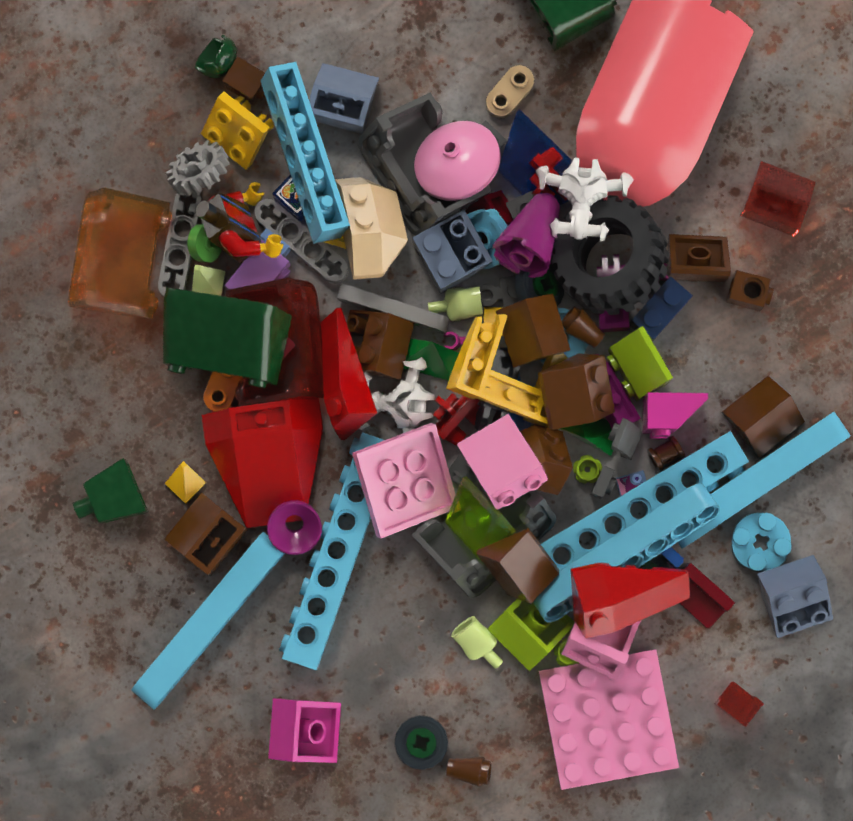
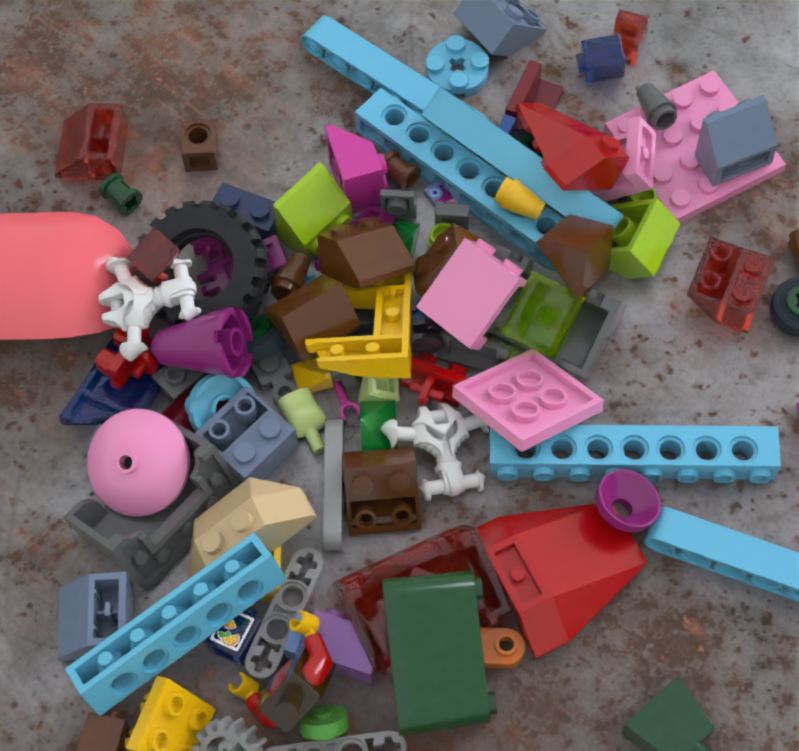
camera: 105 degrees left, 20 degrees down
yellow slope [164,461,206,504] -> none
reddish brown slope [165,493,248,576] -> none
yellowish green slope [192,264,226,296] -> none
red wedge [321,308,377,440] -> none
yellowish green piece [451,616,503,669] -> none
tan plate [486,65,534,118] -> none
reddish brown slope [667,234,731,282] -> none
reddish brown slope [722,376,805,458] -> none
none -> dark green bush [99,172,143,216]
none -> clear red panel [126,227,180,286]
none -> yellow cone [494,177,546,221]
none -> clear blue brick [576,34,625,84]
none -> dark grey cone [636,83,677,130]
none -> clear red slope [687,236,775,334]
none -> sand blue slope [695,95,777,187]

